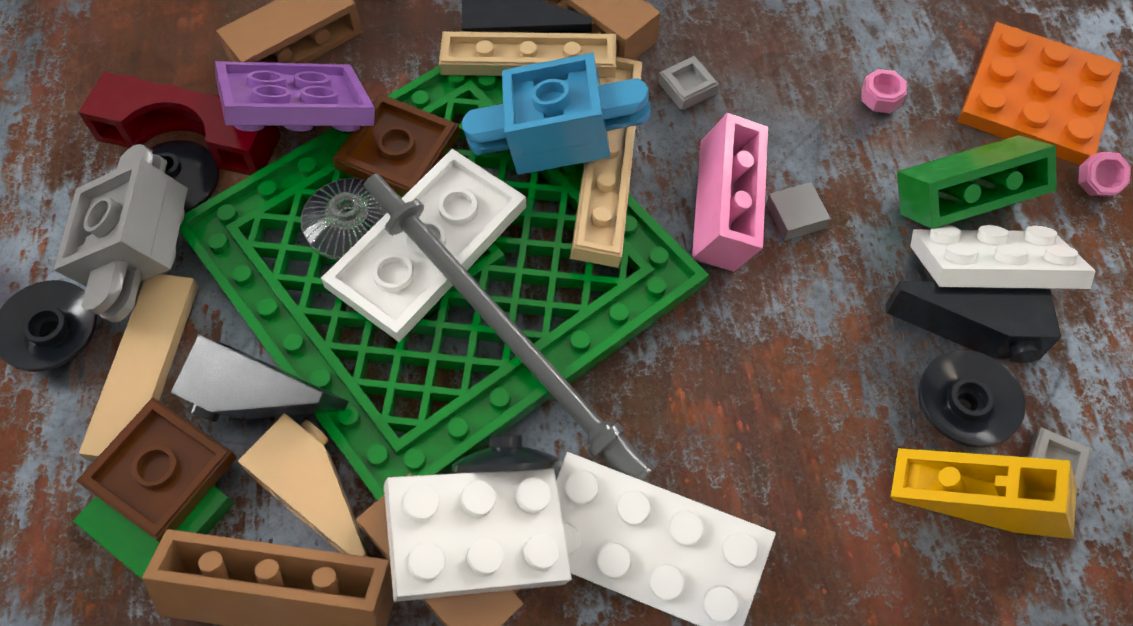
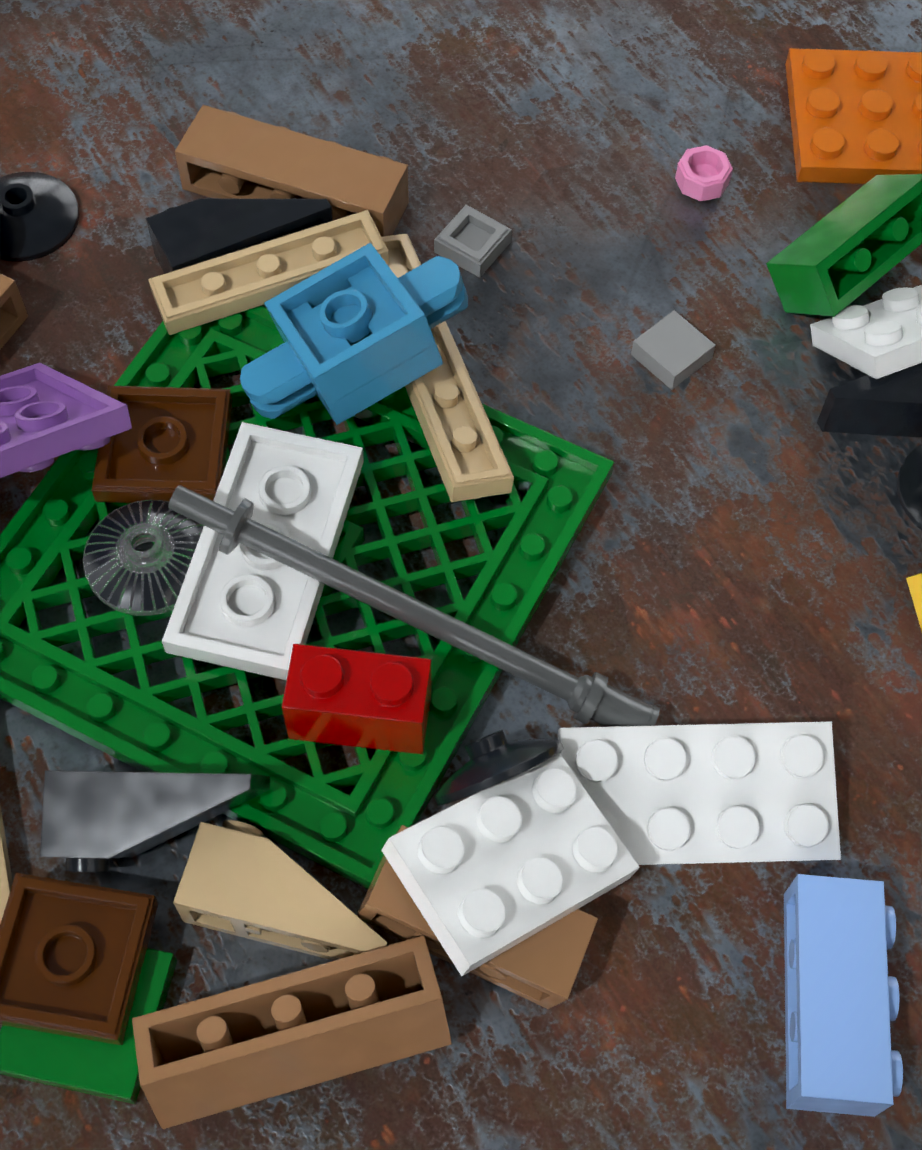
camera: 25 degrees left, 0 degrees up
bright pink brick [692,113,768,272] -> none
none -> red brick [282,644,431,754]

